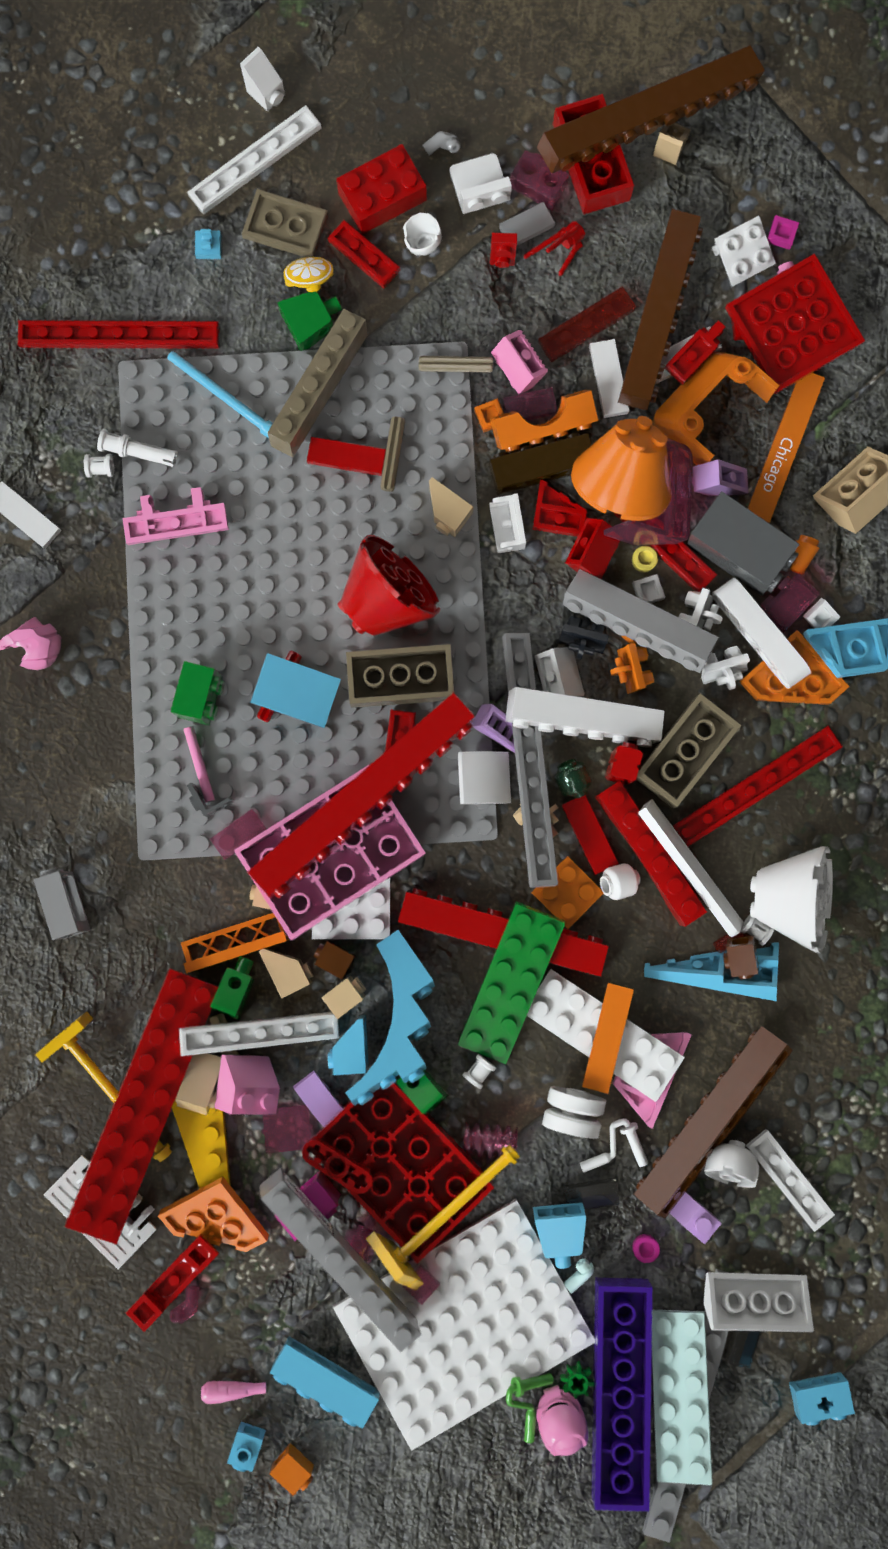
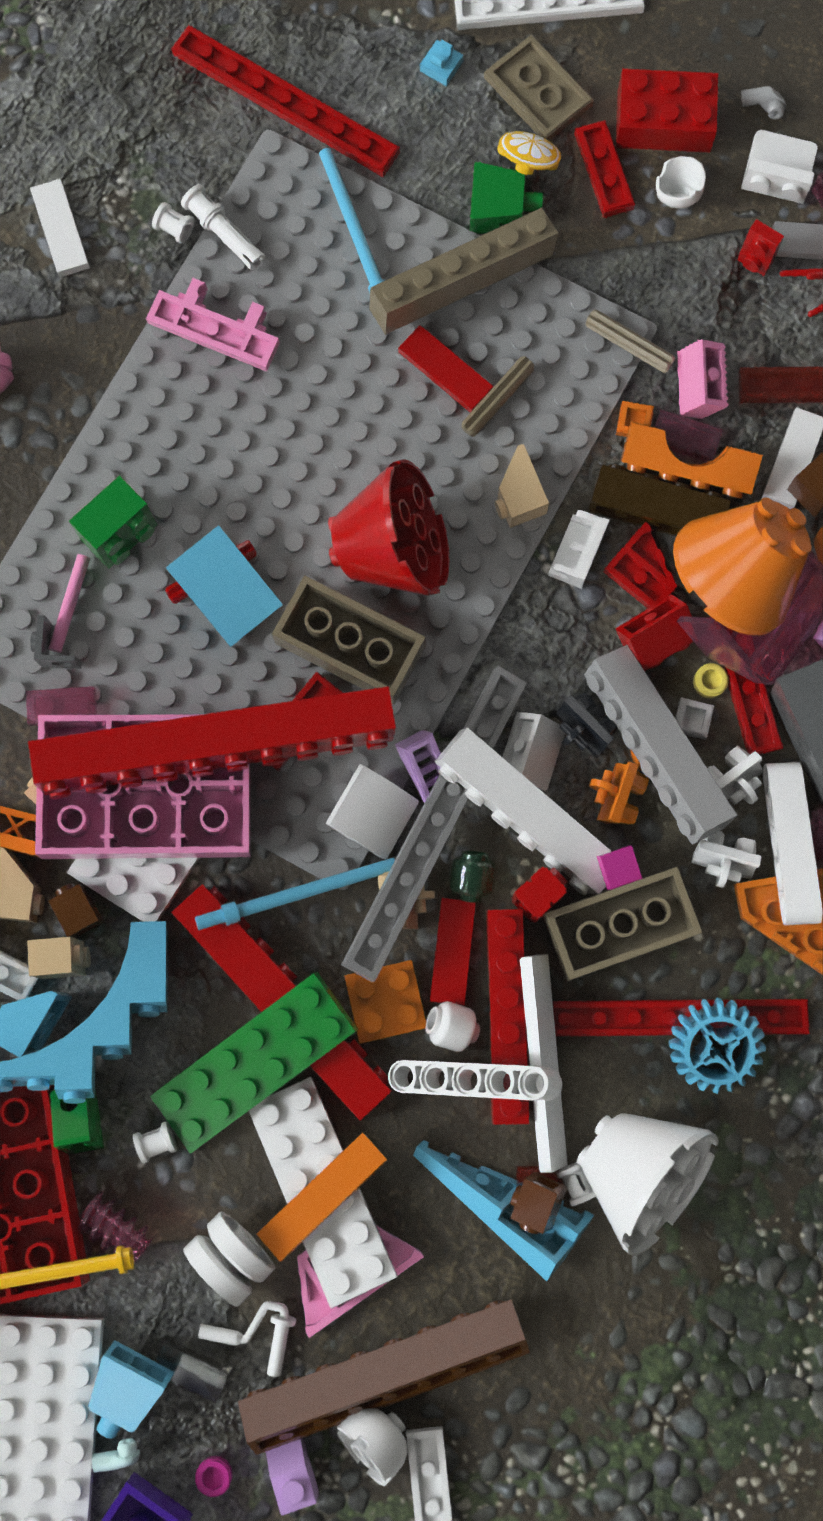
camera: 35 degrees right, 5 degrees down
none -> medium azure bar [195,857,395,930]
none -> white beam [388,1060,562,1101]
none -> dark pink tile [596,846,642,890]
none -> medium azure gear [669,997,766,1094]

